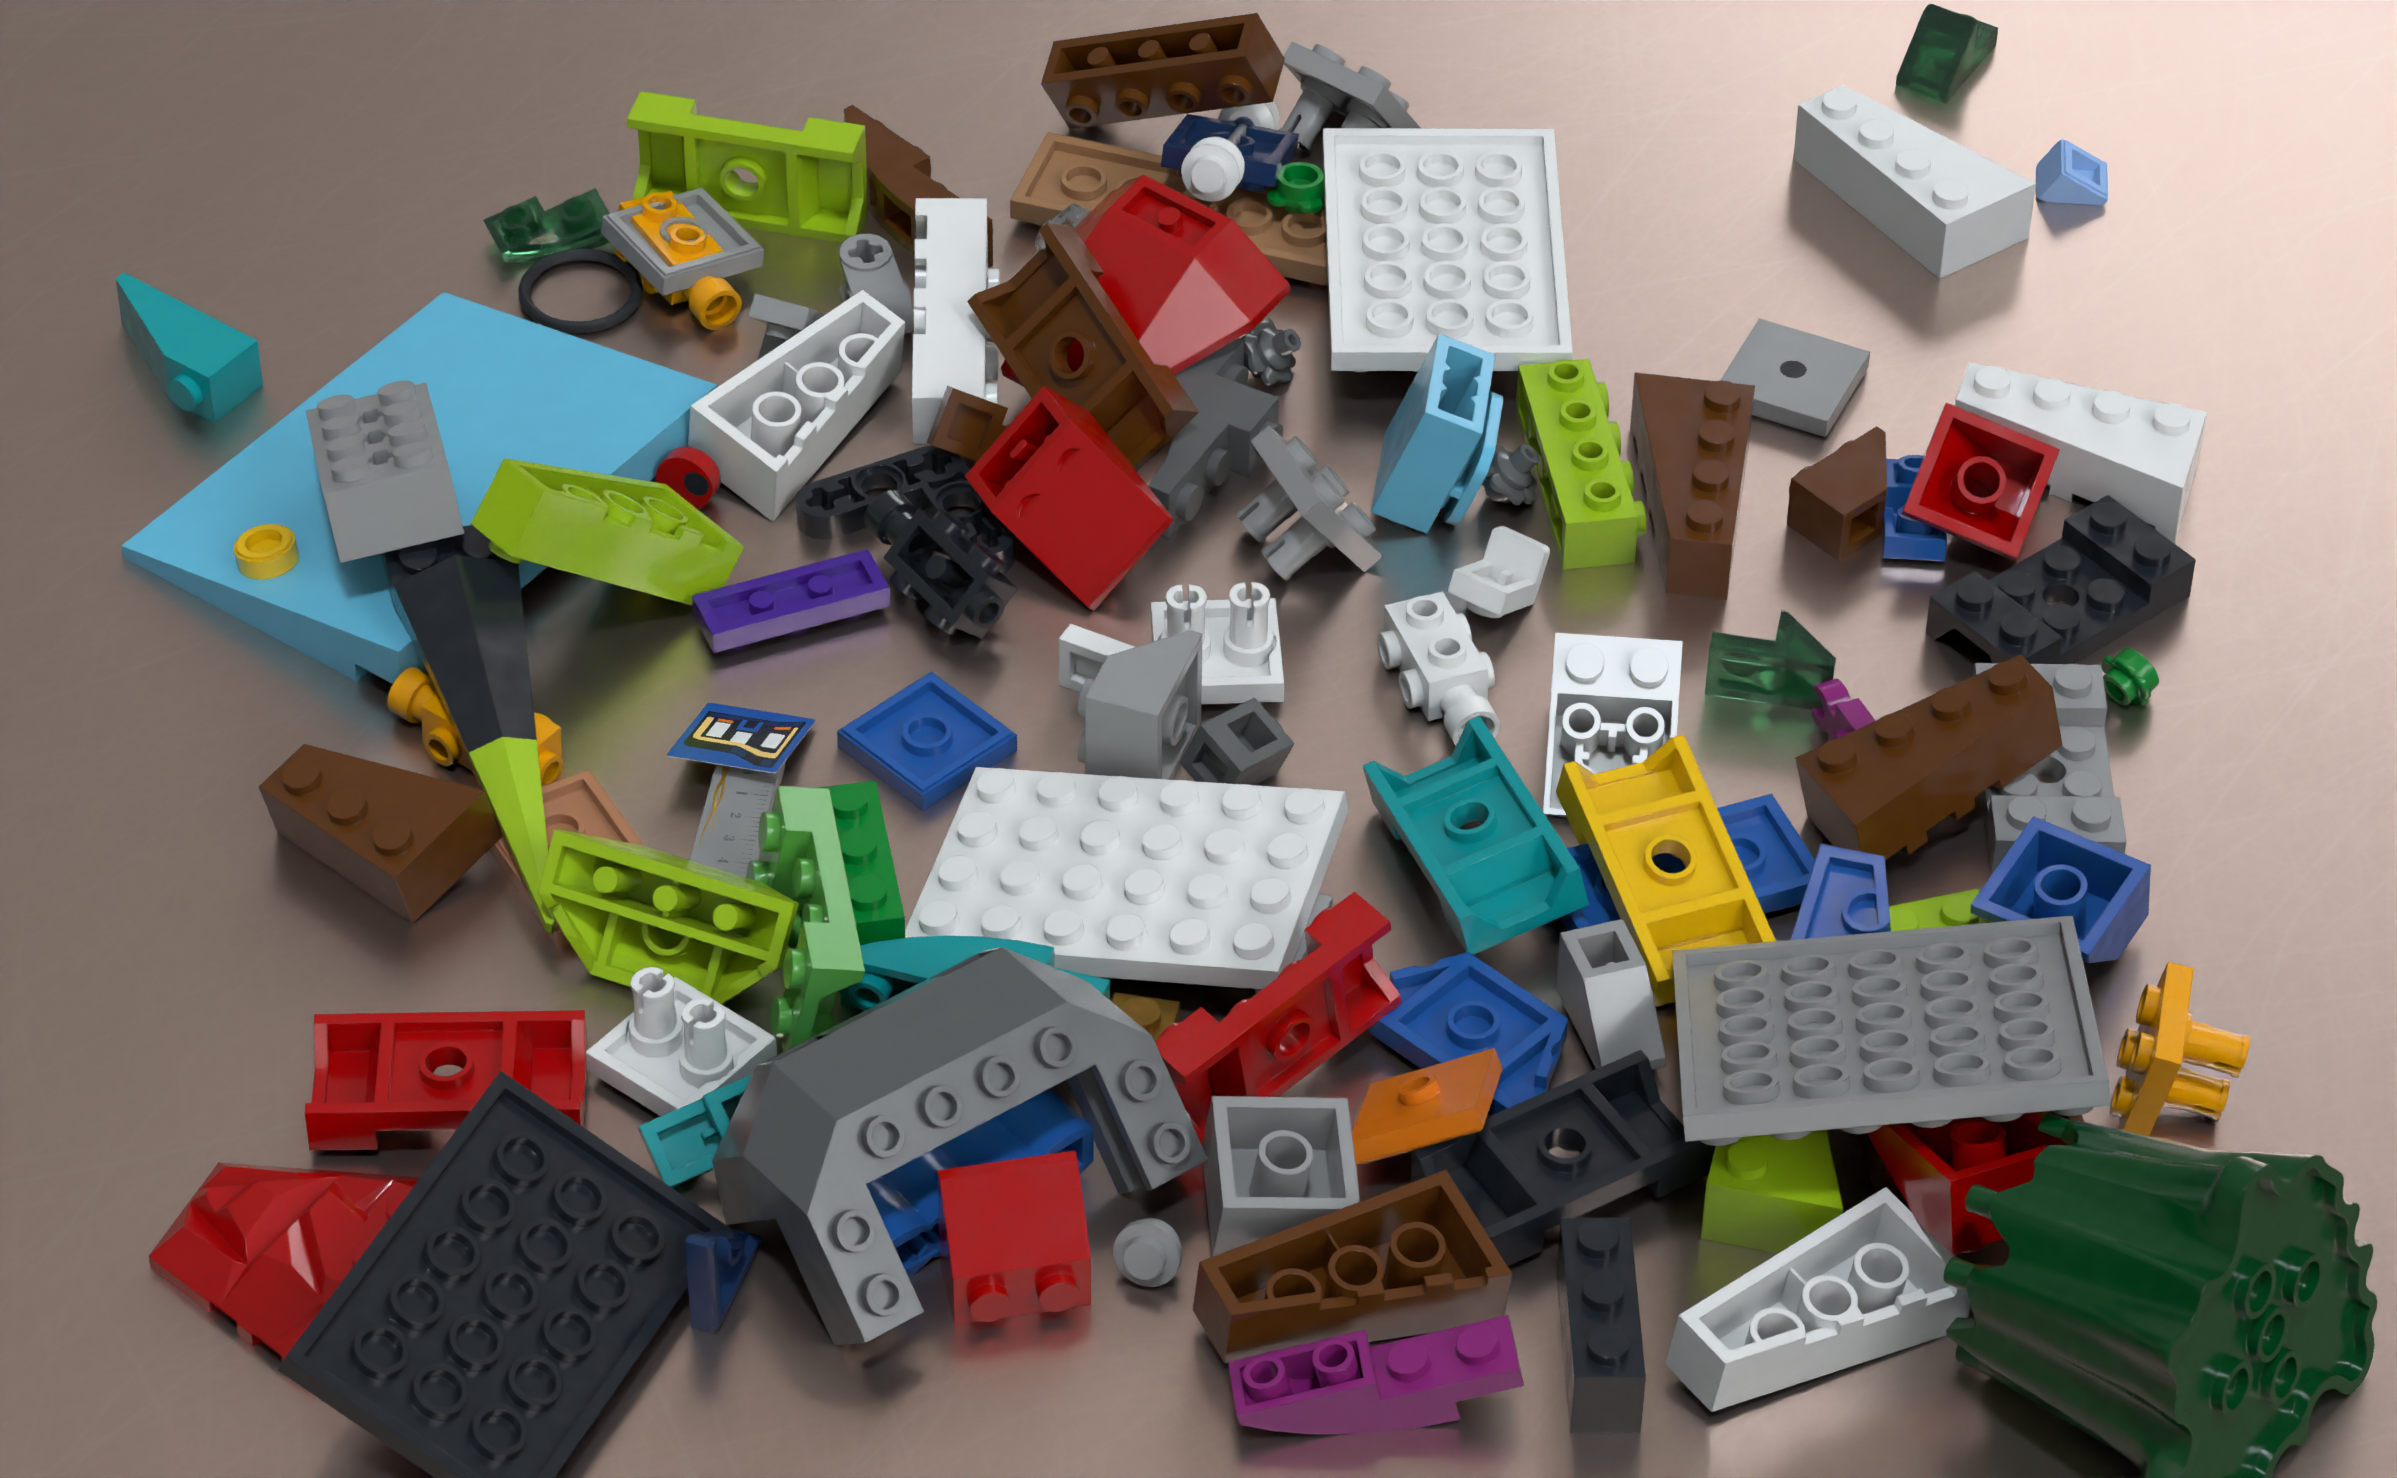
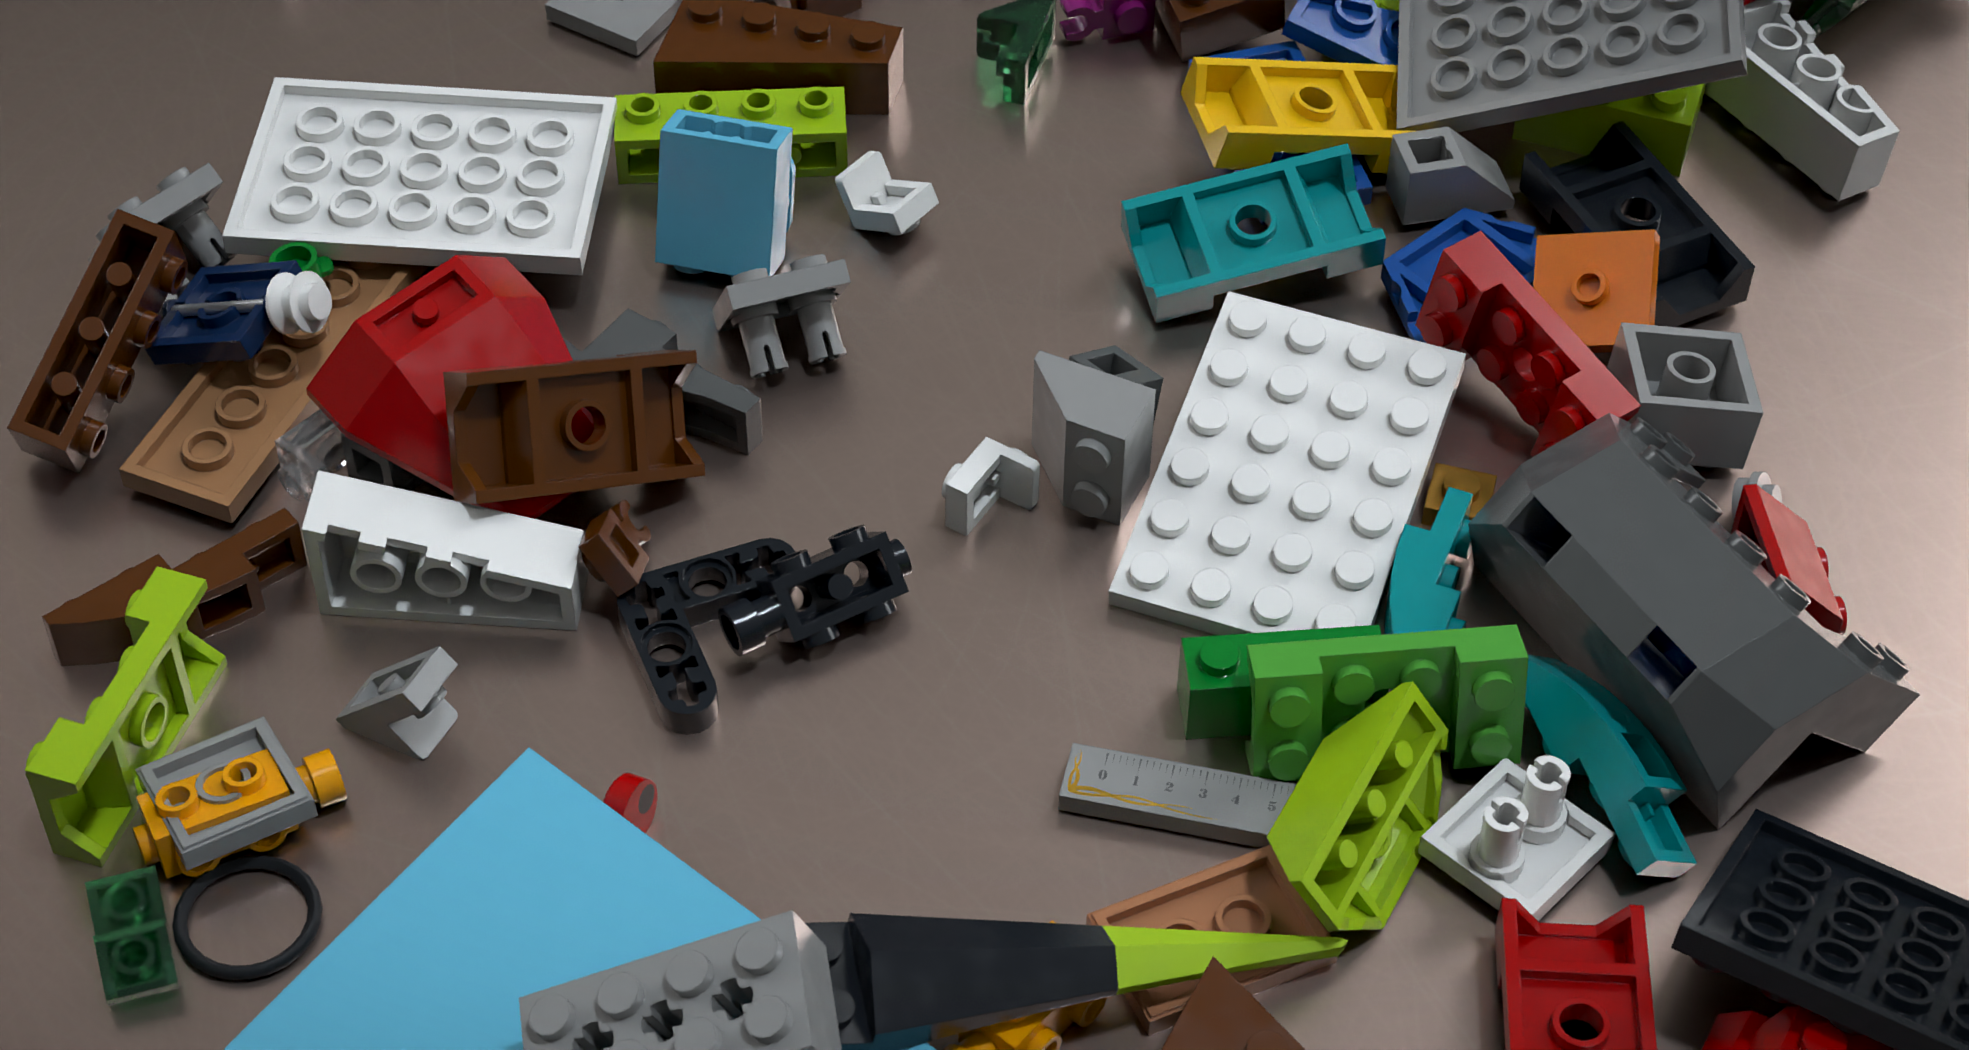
camera: 85 degrees left, 5 degrees up
lime wedge [471,458,745,605] -> none
sticker [667,703,815,773] -> none
dark blue tile [685,1230,762,1334] -> none
white wedge [688,290,905,522] -> none
dark purple plate [692,549,890,653] -> none
blue tile [837,671,1017,811] -> none
light grey piece [839,234,914,335] -> none
red slope [965,386,1174,611] -> none
white plate [1151,582,1284,704] -> none
reddish brown wedge [1193,1170,1513,1363] -> none
magenta slope [1228,1315,1524,1435] -> none
white brick [1377,591,1500,746] -> none
white slope [1543,633,1683,818] -> none
black brick [1556,1218,1646,1434] -> none

